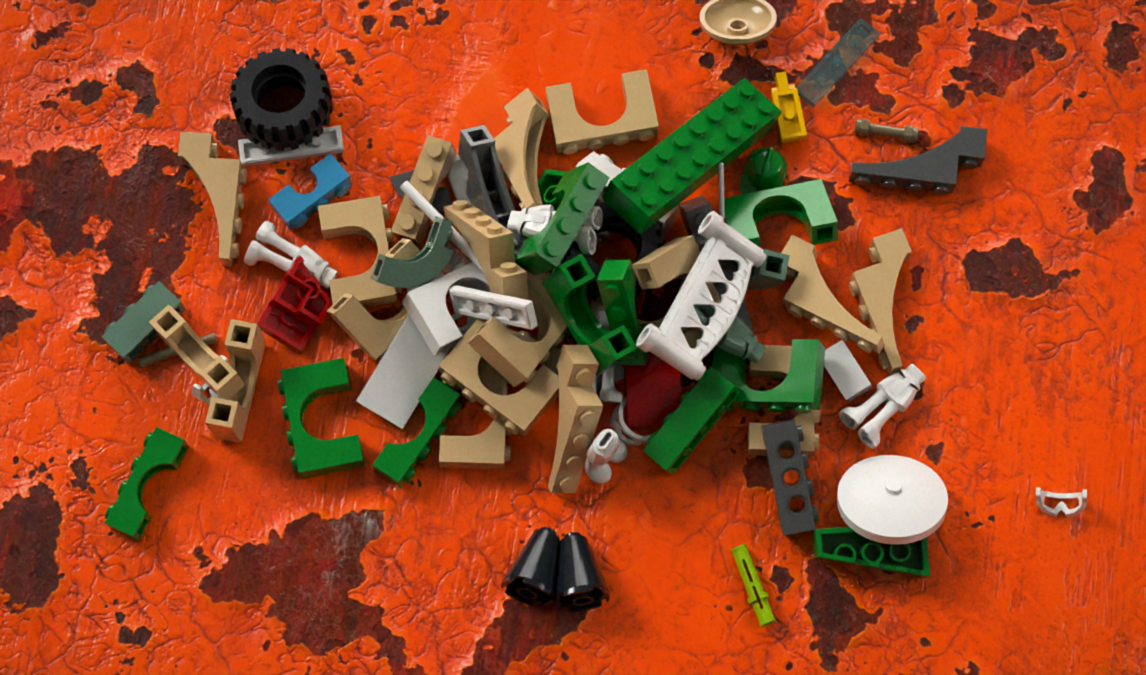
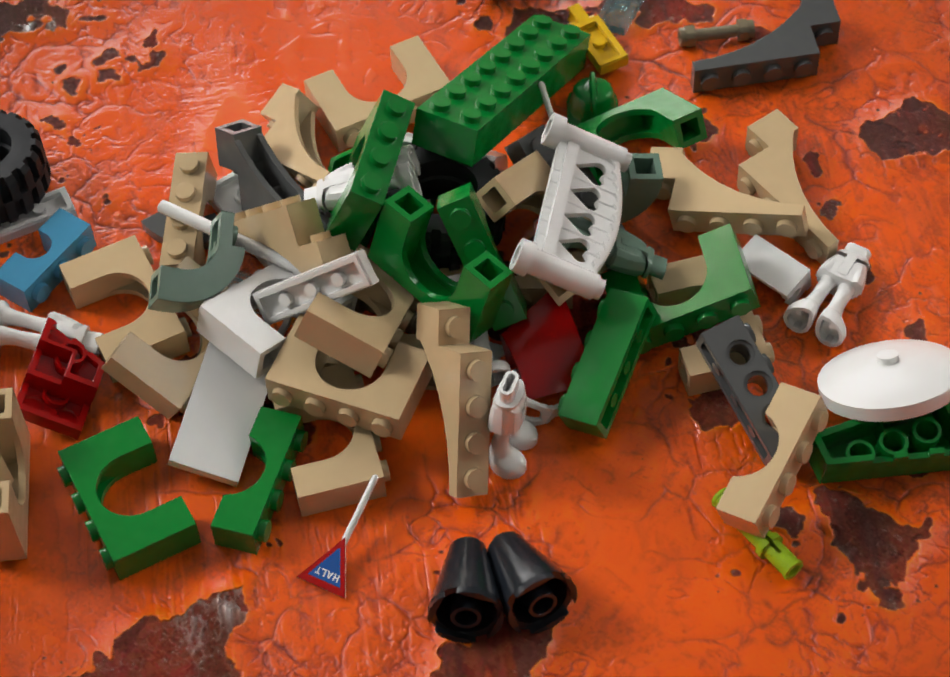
camera: 15 degrees left, 20 degrees down
none -> piece [297,474,379,599]
none -> tan arch [715,382,829,539]

